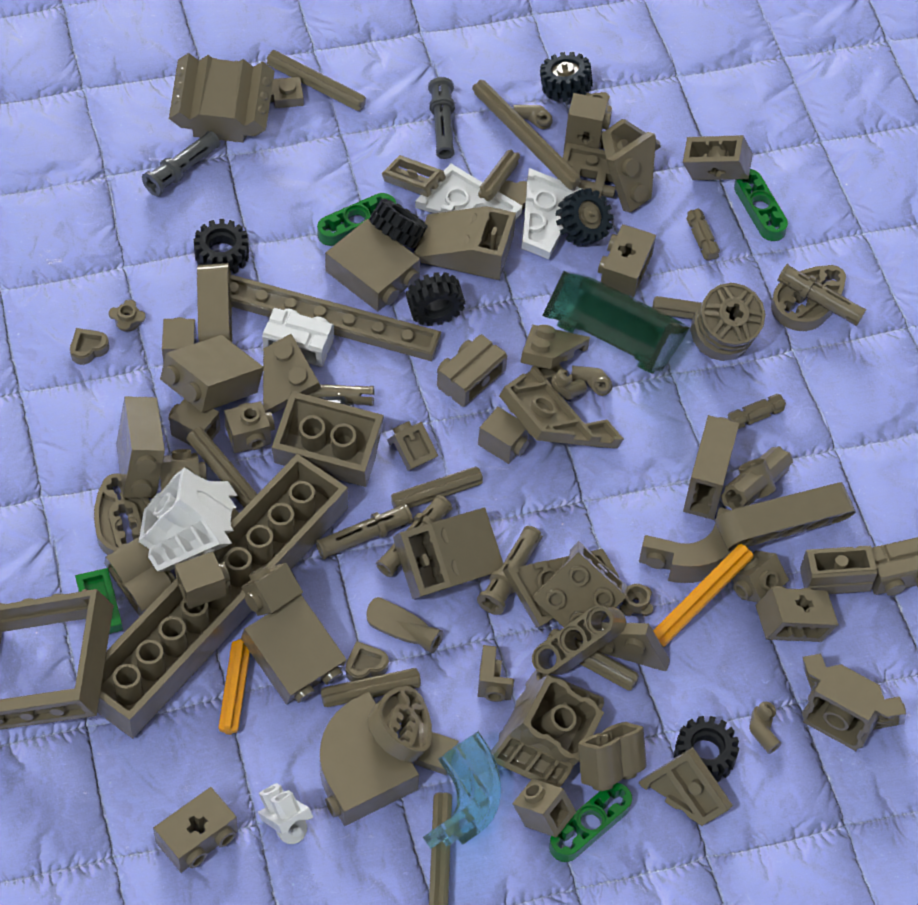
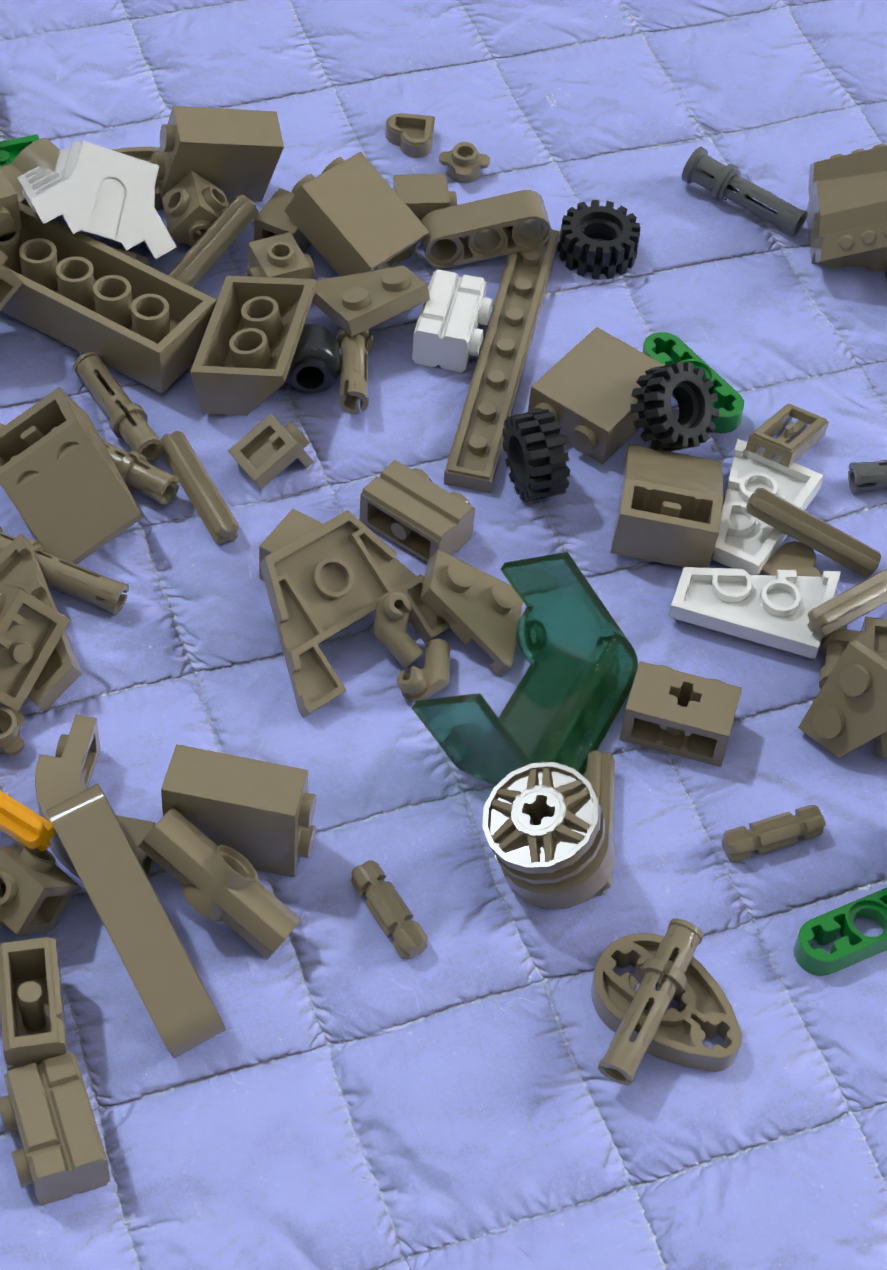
camera: 85 degrees right, 5 degrees down
black wheel [556,188,614,246] -> none

